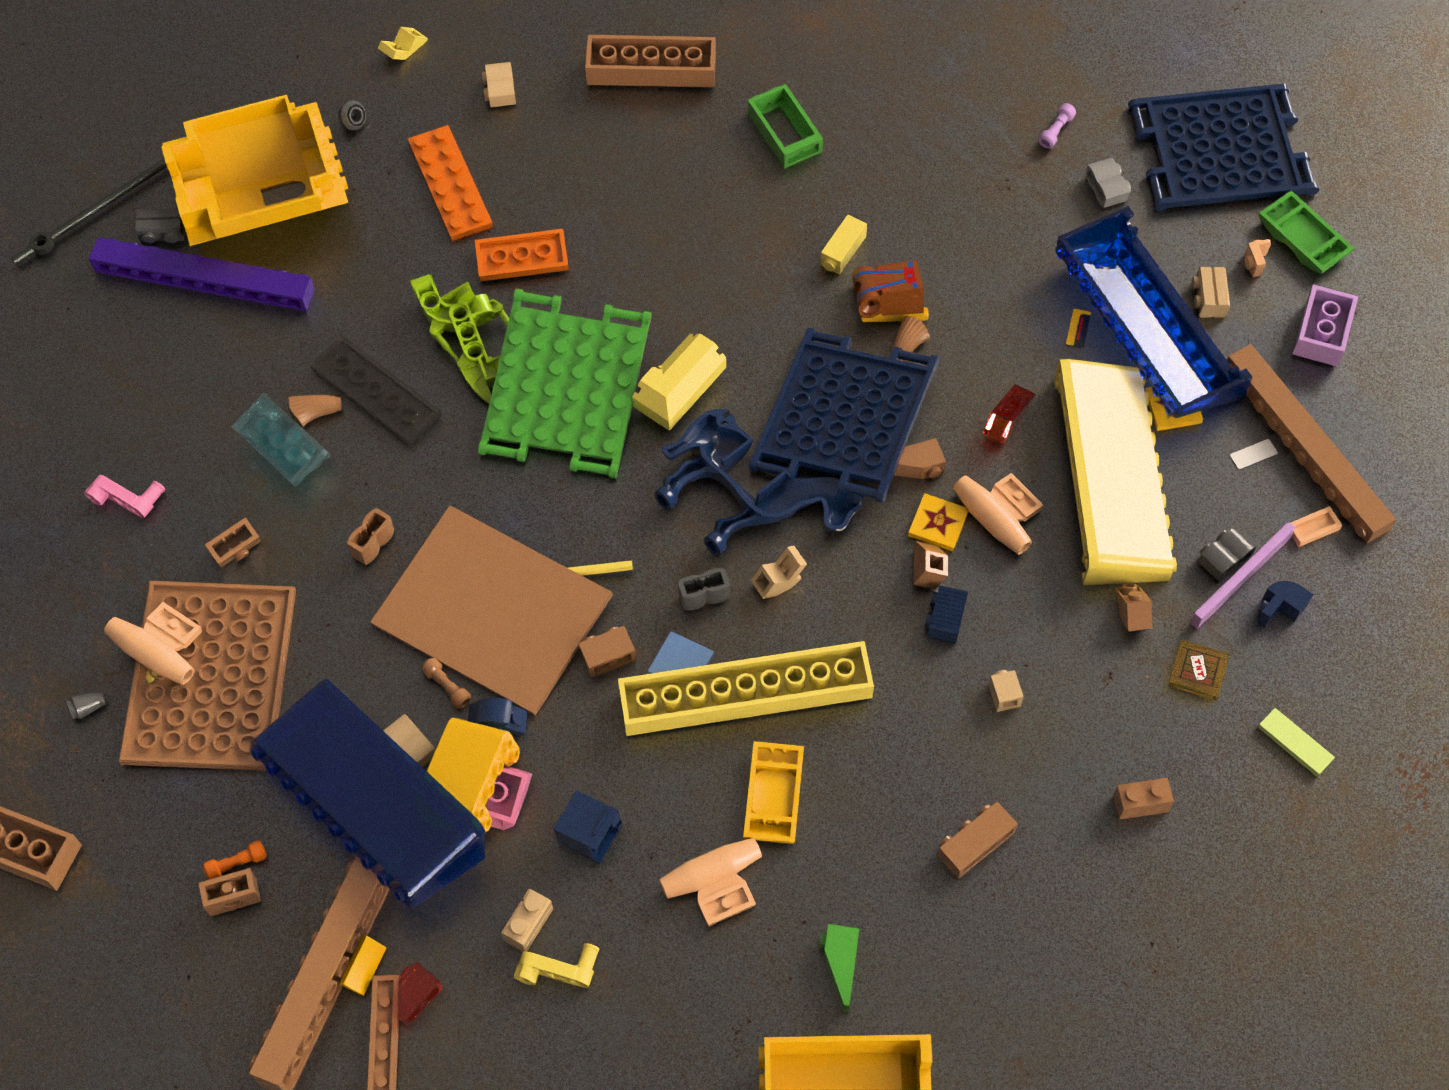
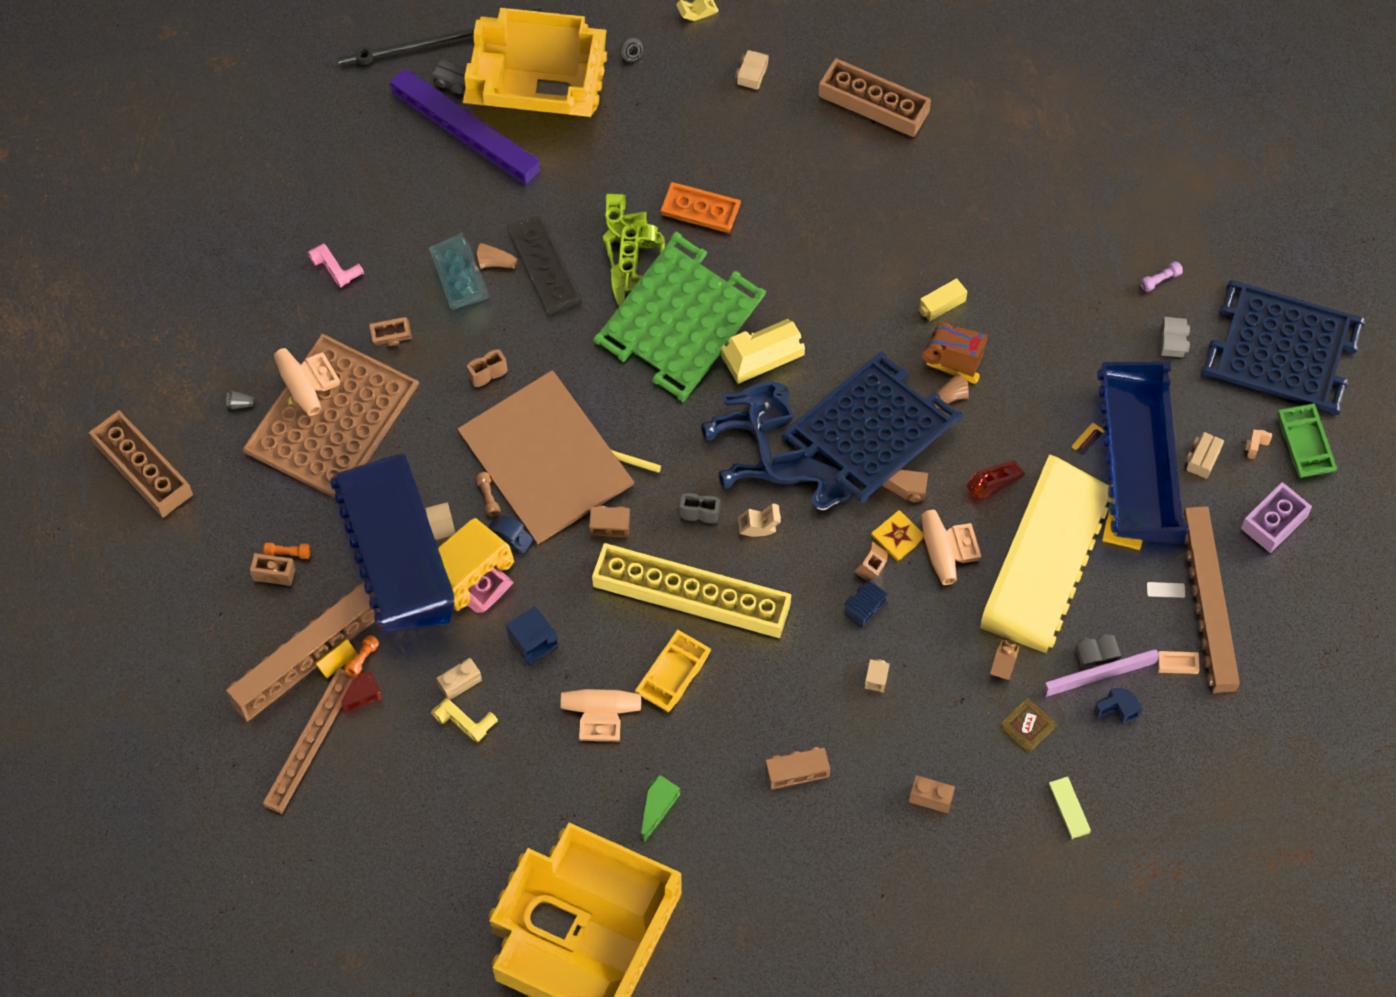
camera: 25 degrees right, 0 degrees up
orange plate [407,125,493,242] -> none
medium blue tile [648,631,714,674] -> none
bright green piece [748,84,823,168] -> none
none -> orange piece [344,635,379,676]

